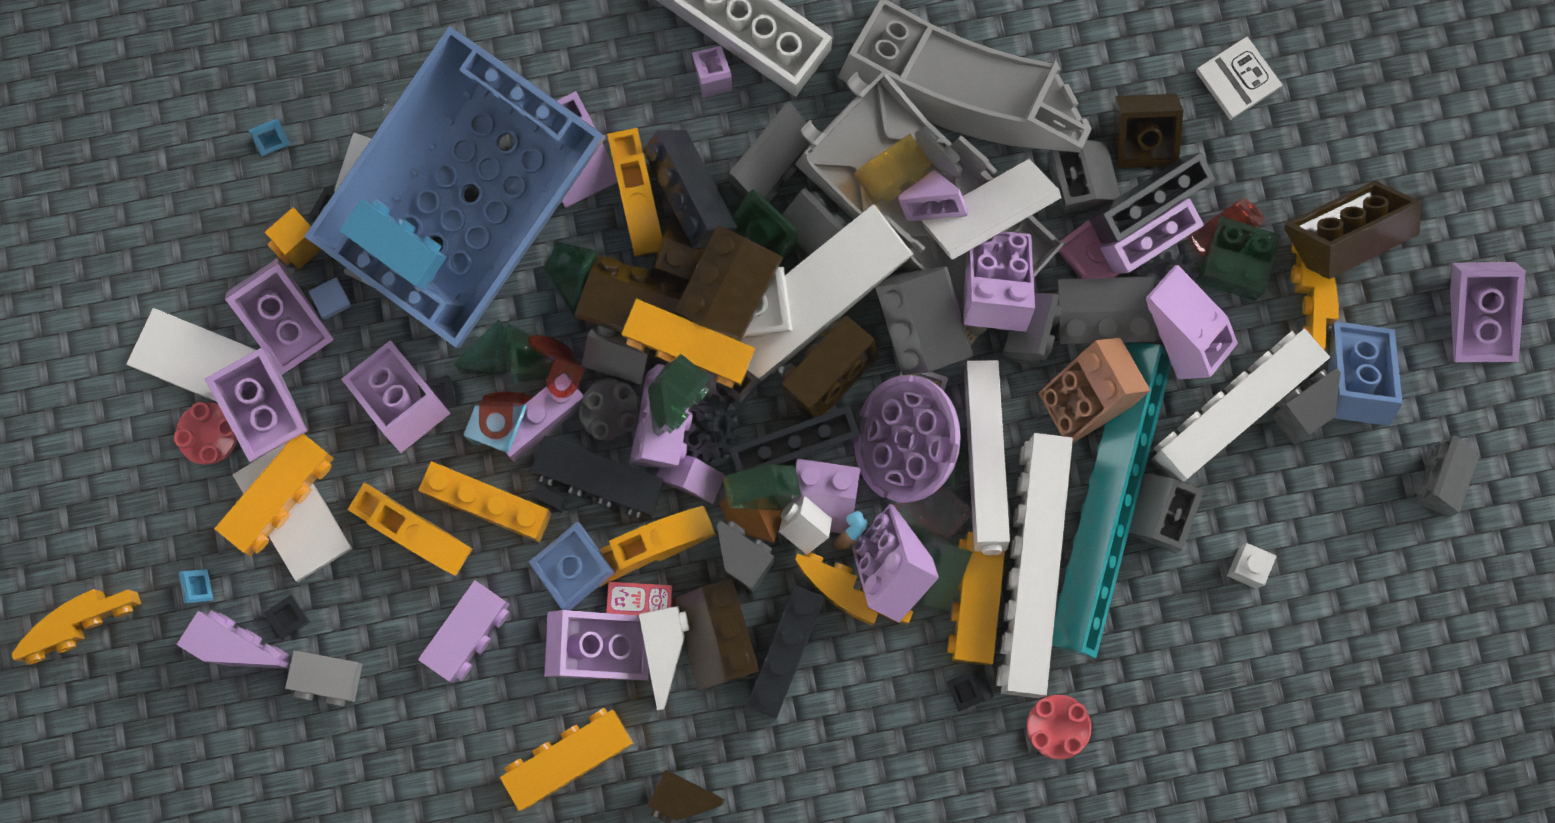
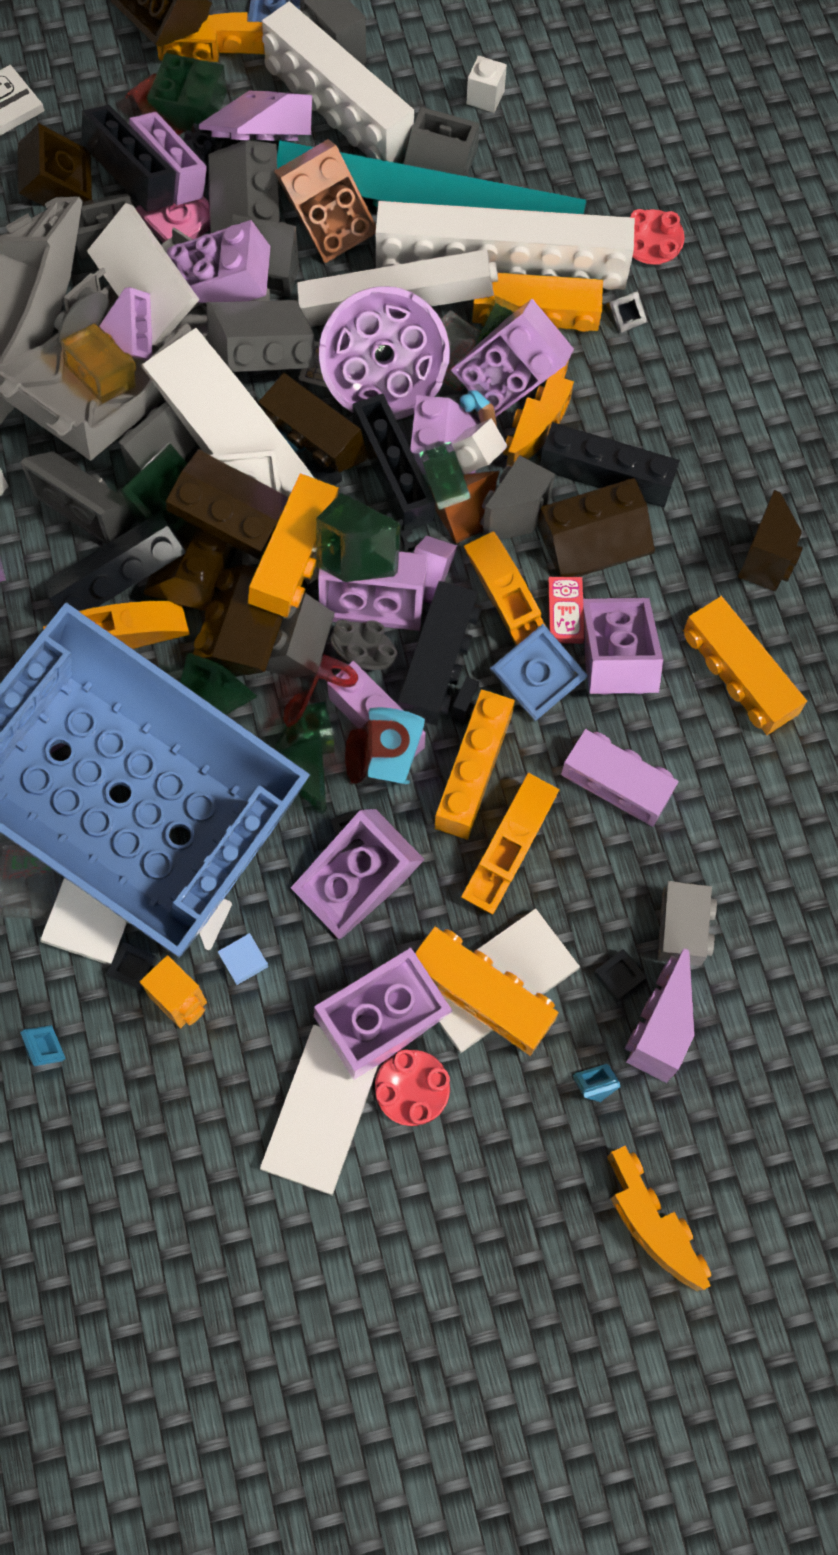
camera: 95 degrees left, 10 degrees down
lavender slope [225,258,334,375] -> none
dark azure brick [339,199,447,289] -> none
white slope [639,606,689,710] -> none

